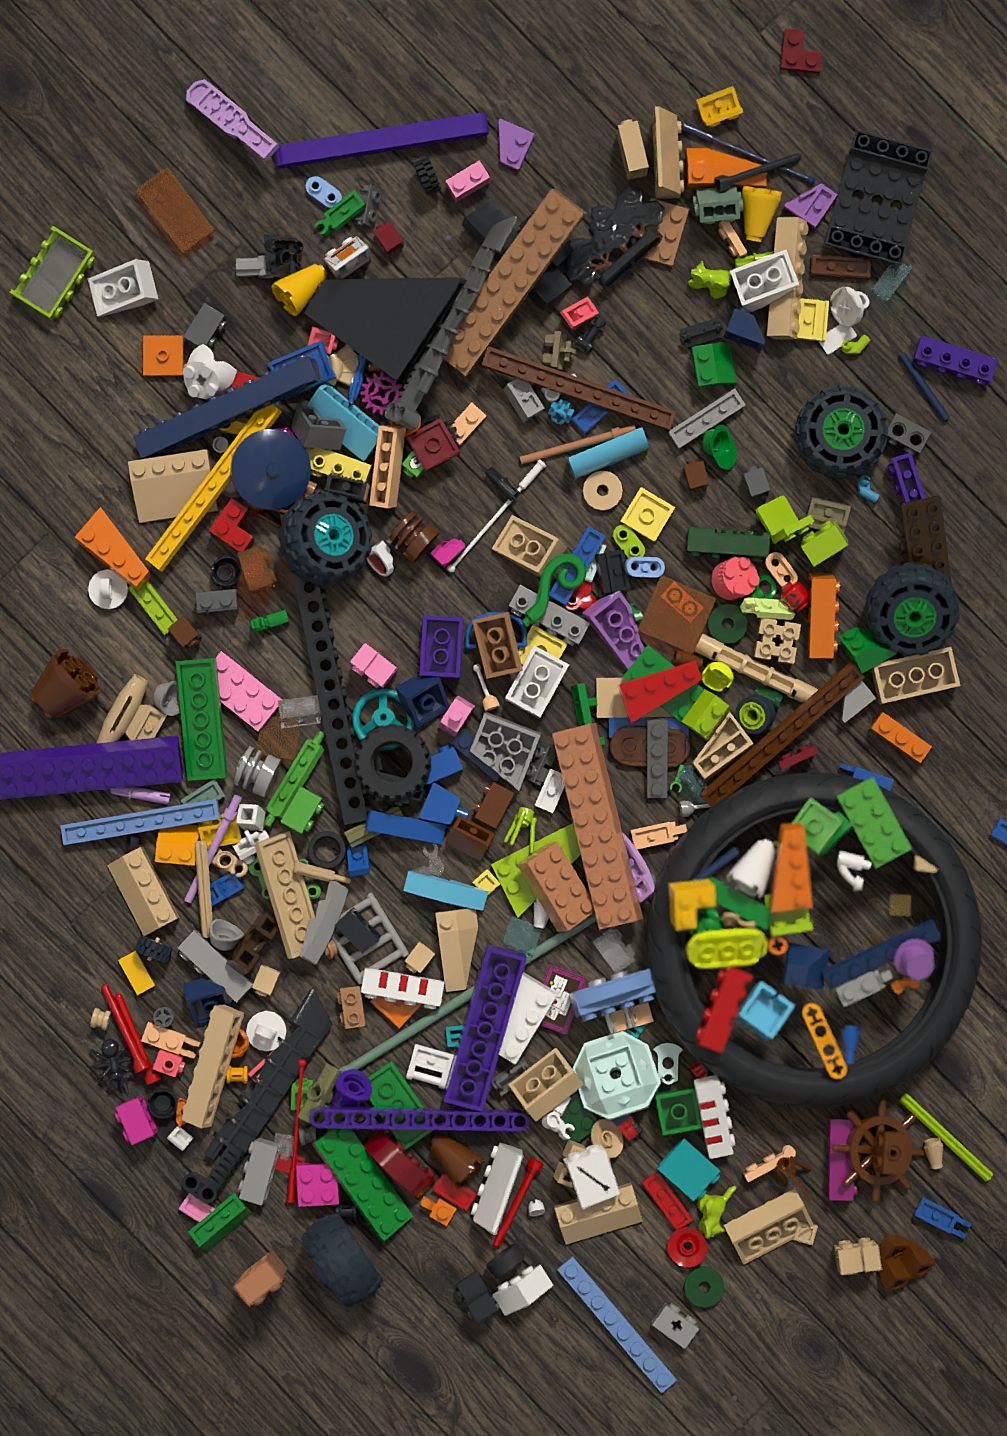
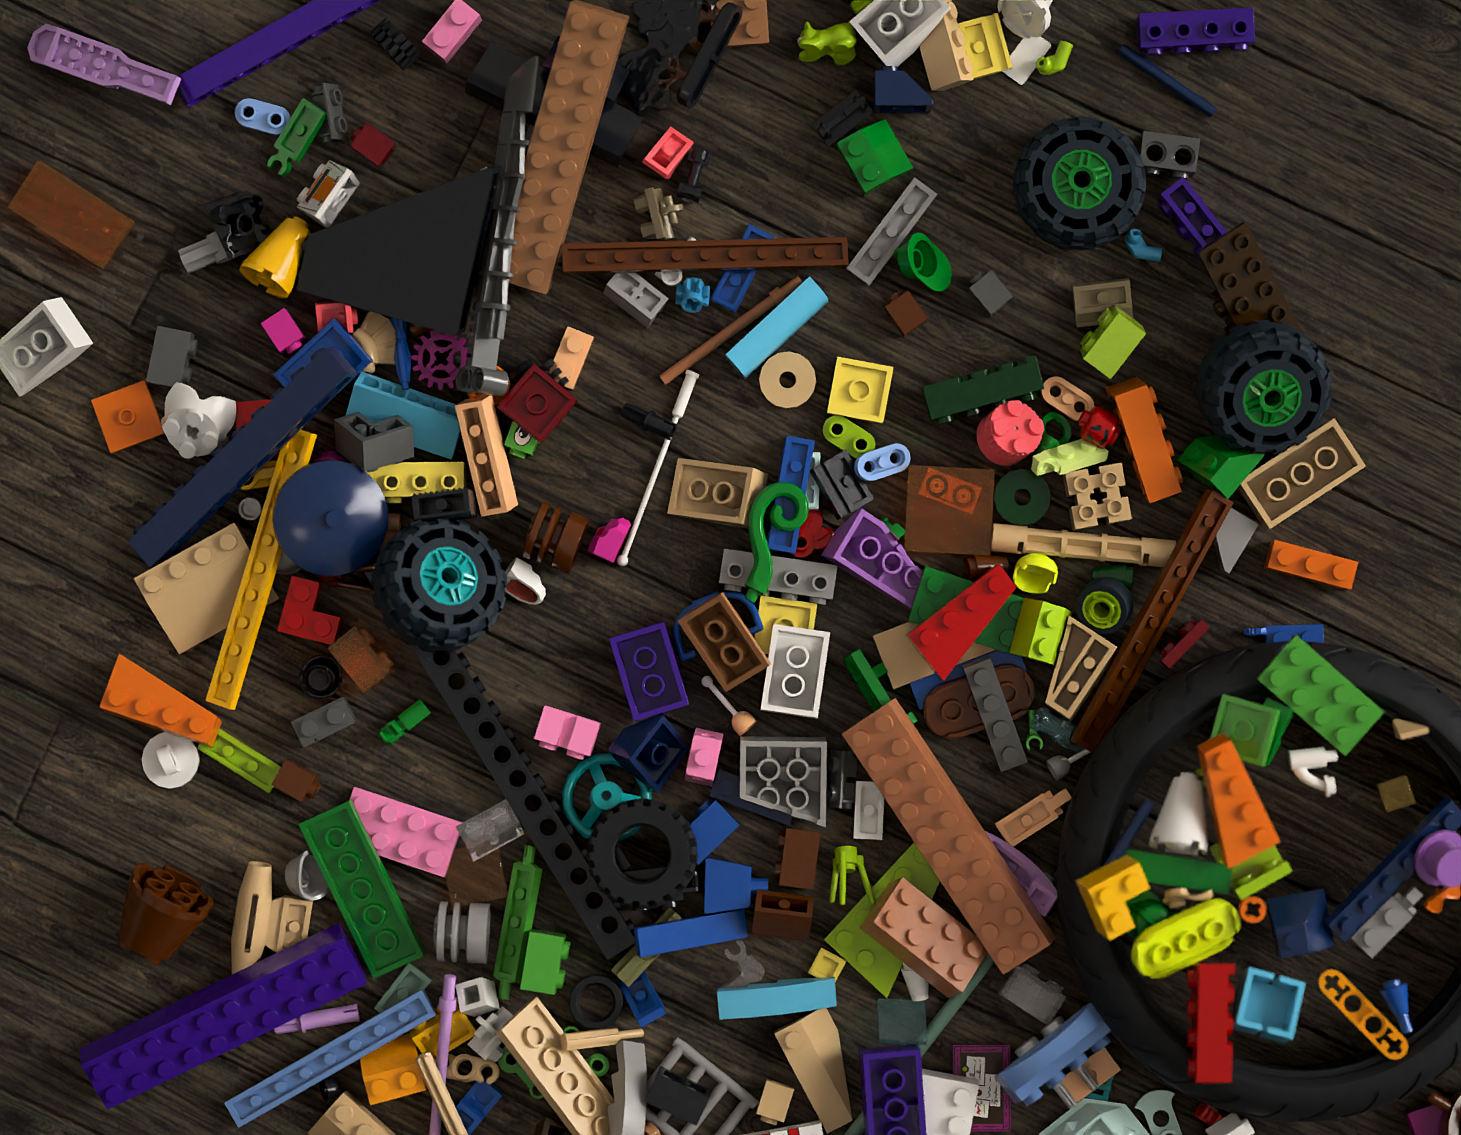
camera: 20 degrees left, 0 degrees up
lime bracket [756,496,815,544] -> none
none -> dark pink brick [261,308,306,355]

